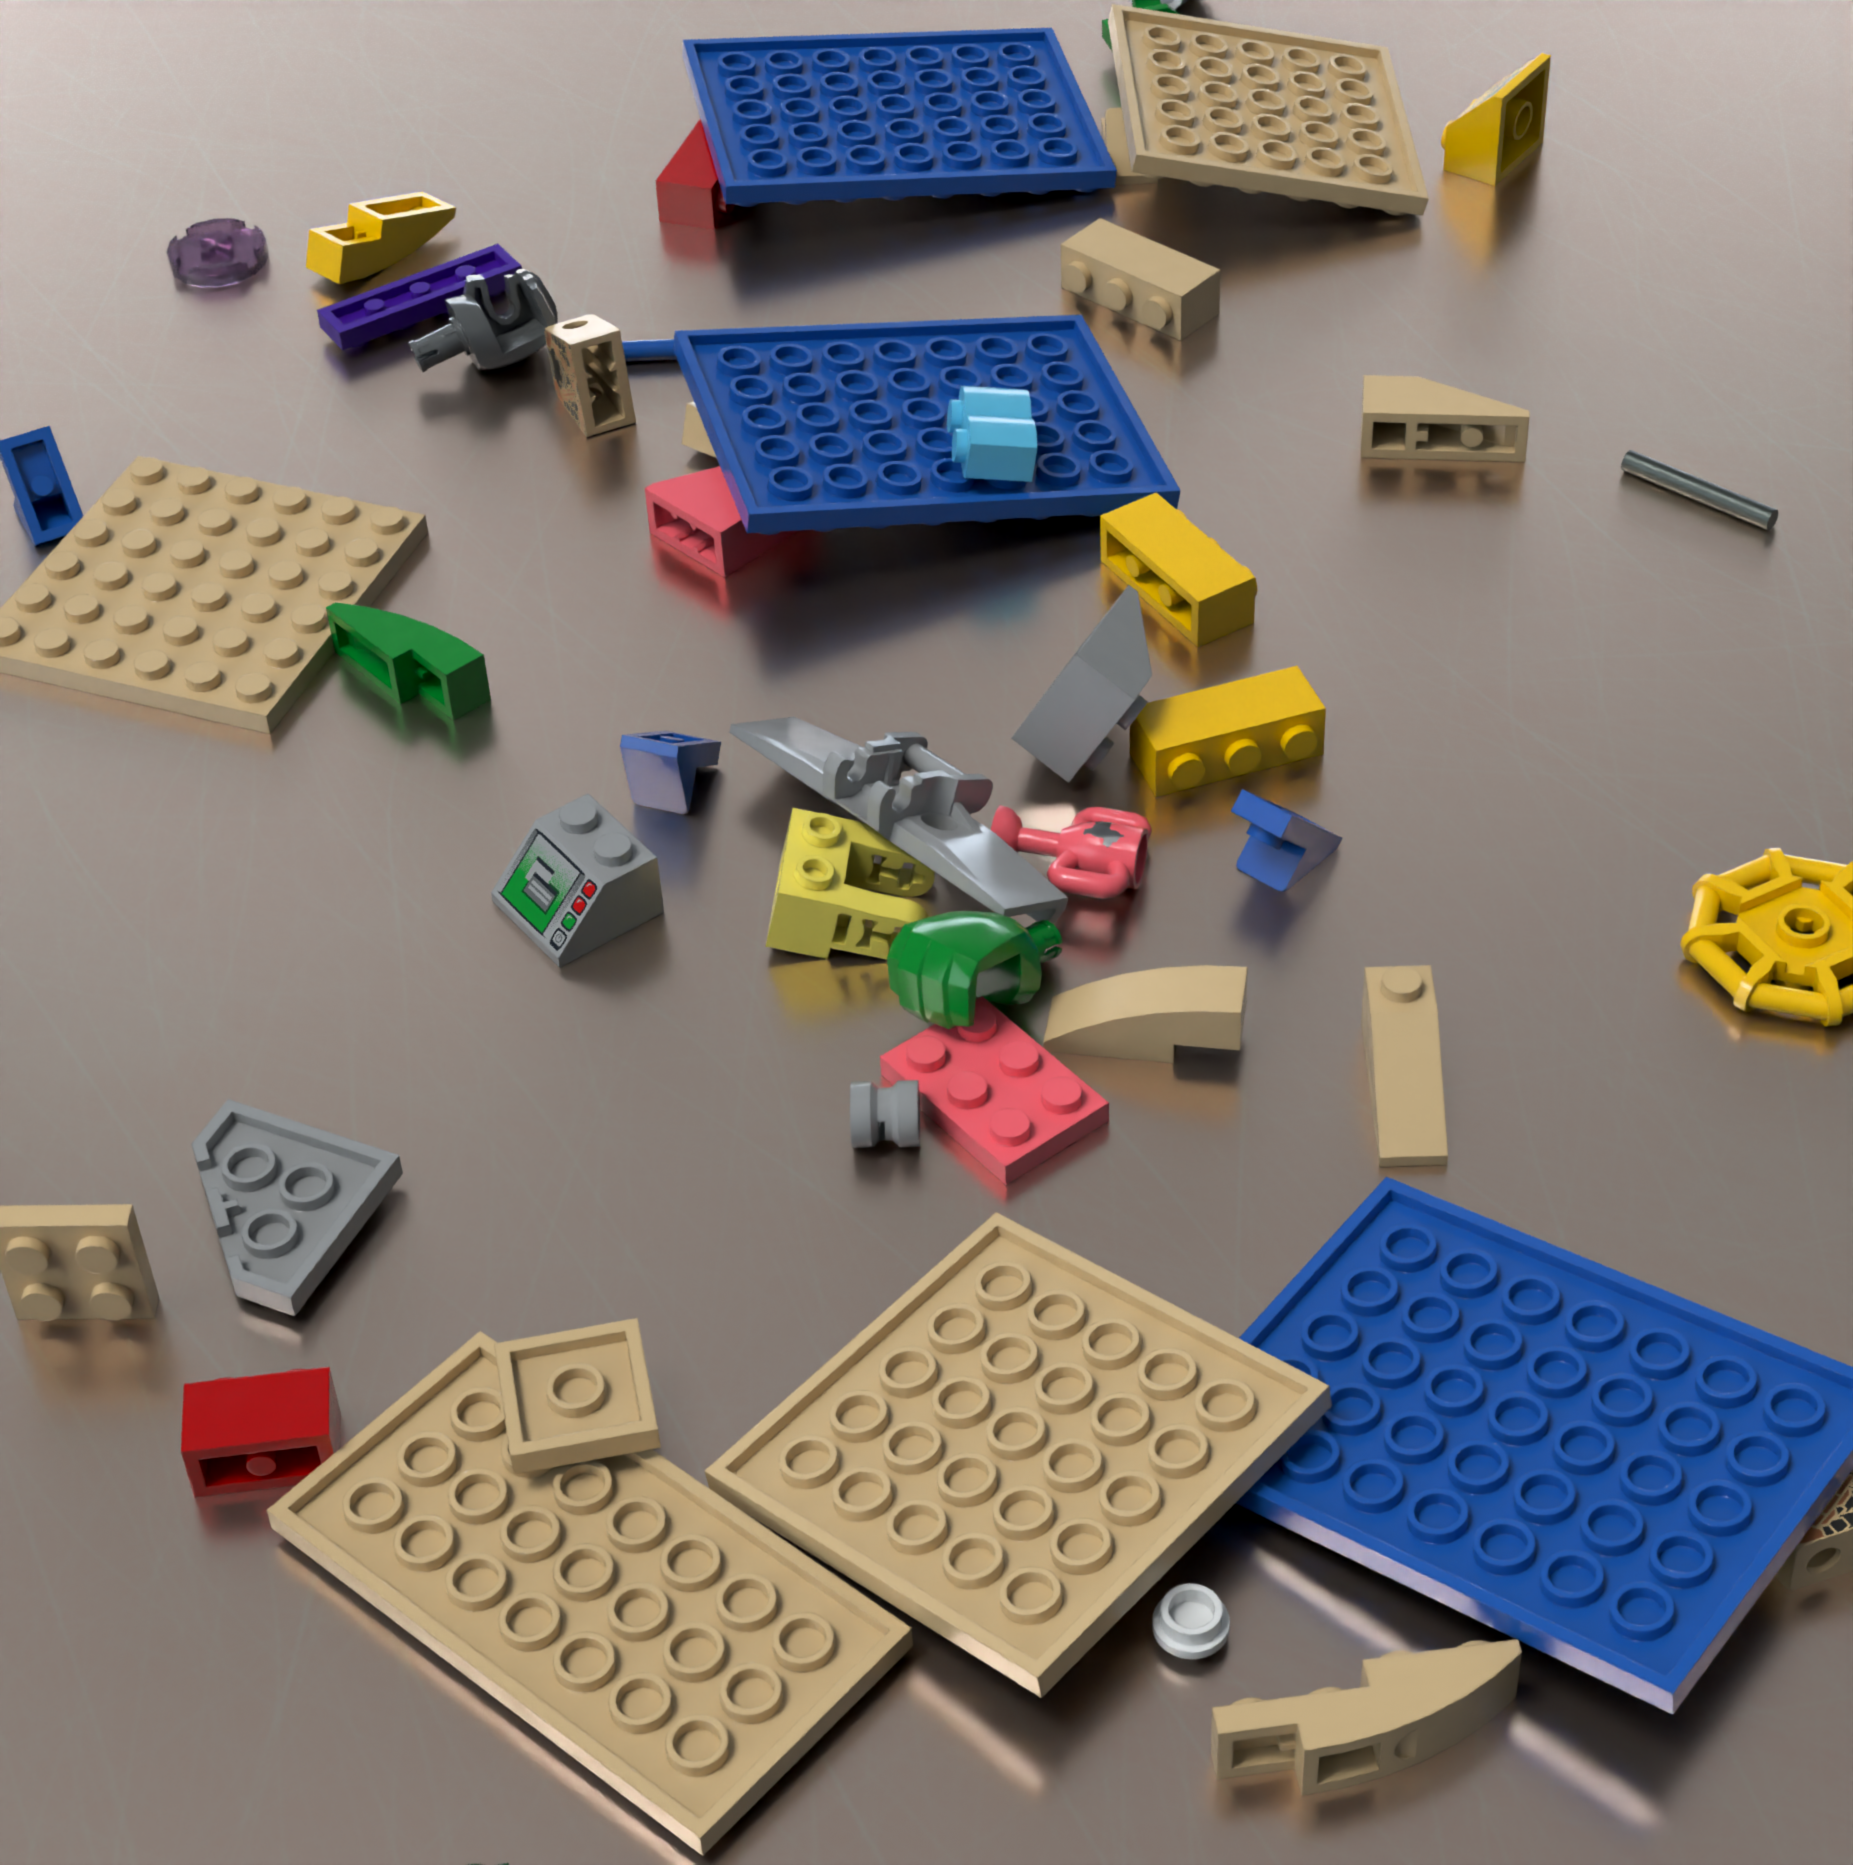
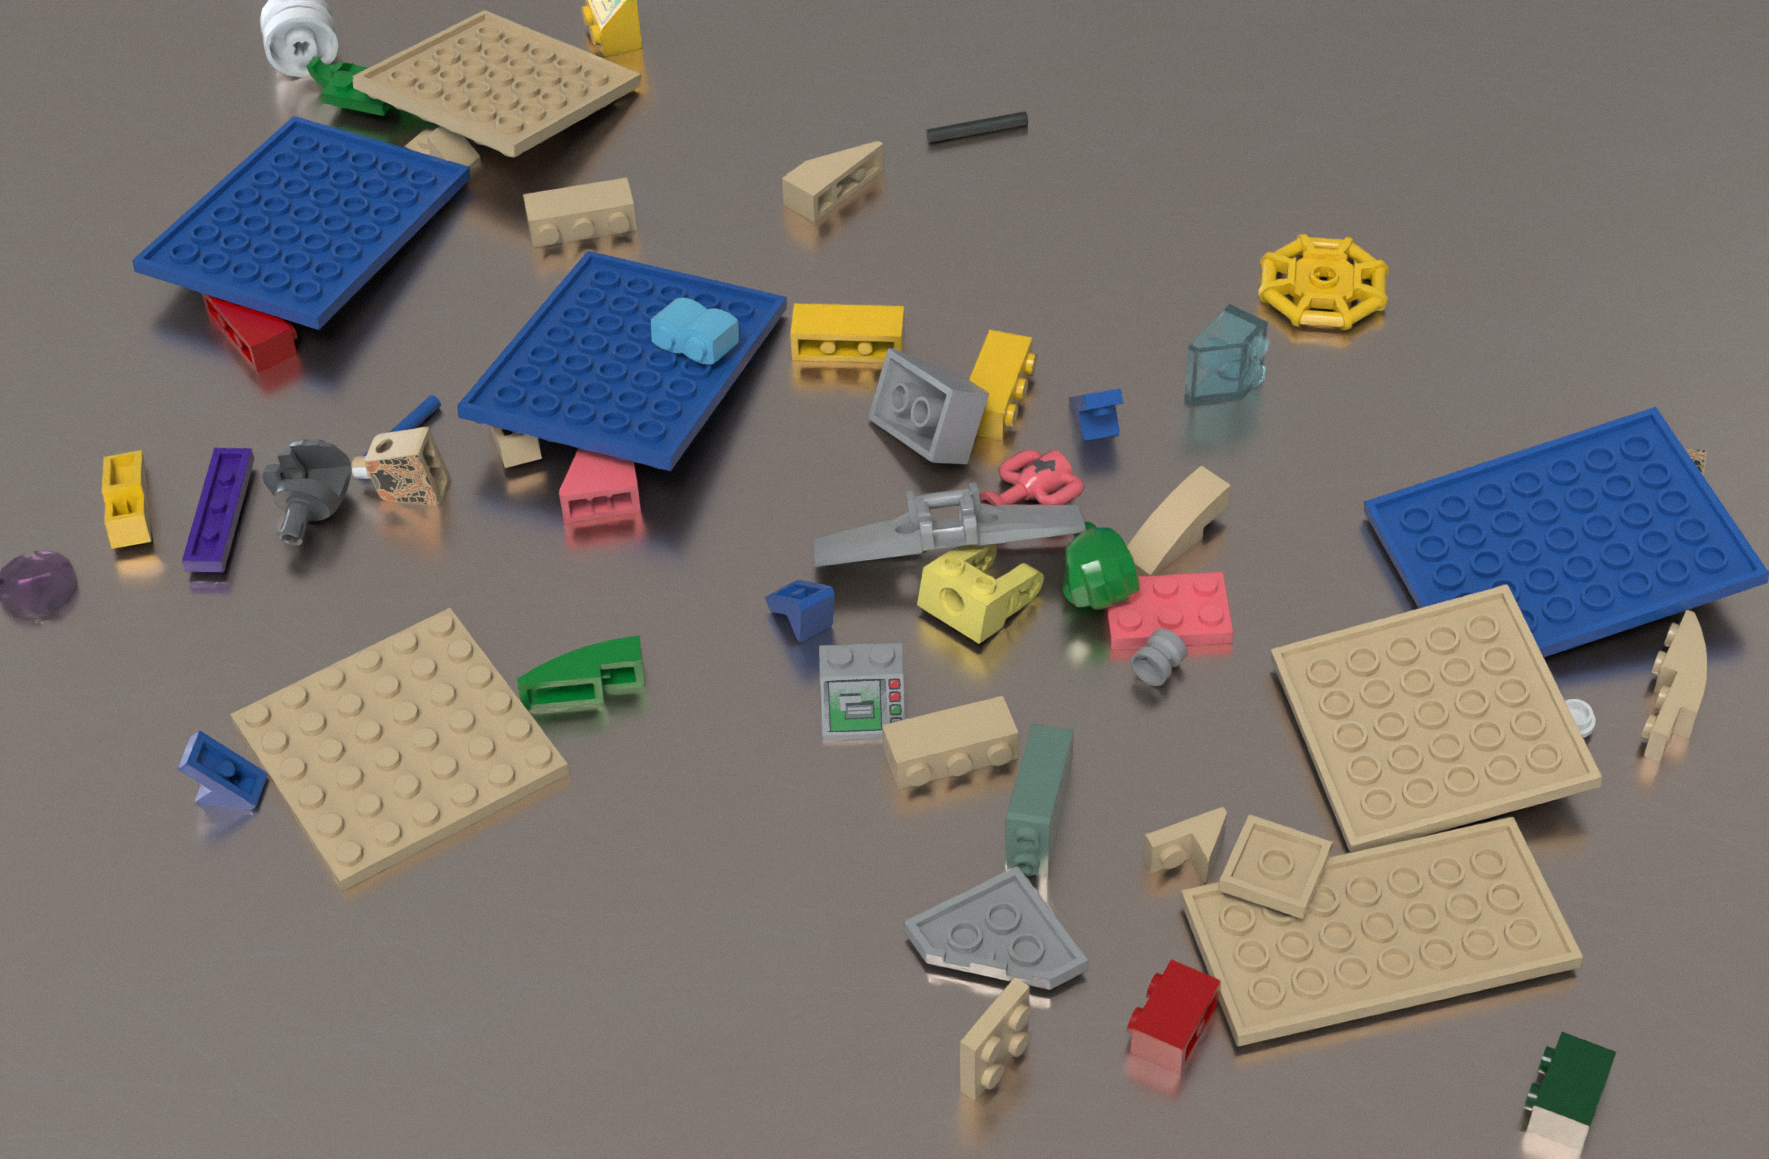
camera: 55 degrees left, 5 degrees up
tan slope [1361,965,1448,1167] -> none
none -> tan brick [882,695,1019,789]
none -> sand green slope [1005,724,1074,877]
none -> tan slope [1143,807,1227,883]
none -> clear light blue slope [1184,304,1269,404]

